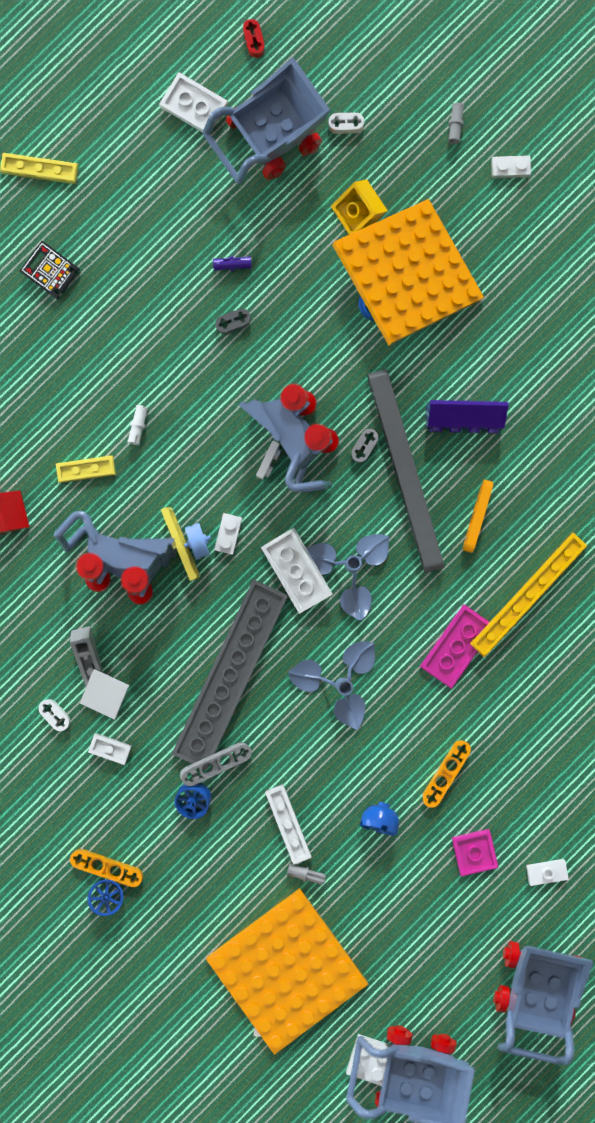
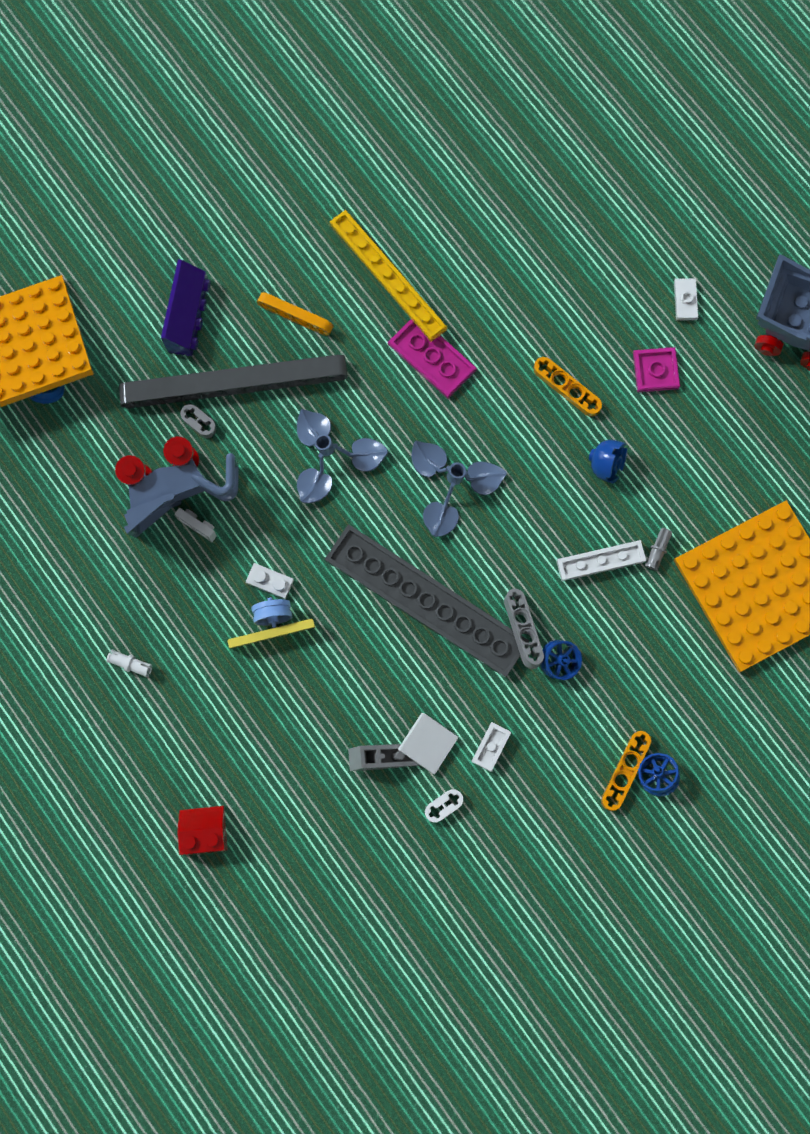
camera: 75 degrees left, 10 degrees down
sand blue piece [54,511,177,605] -> none
light yellow tile [56,456,116,483] -> none
dark grey beam [215,309,251,334] -> none
white plate [261,528,333,614] -> none

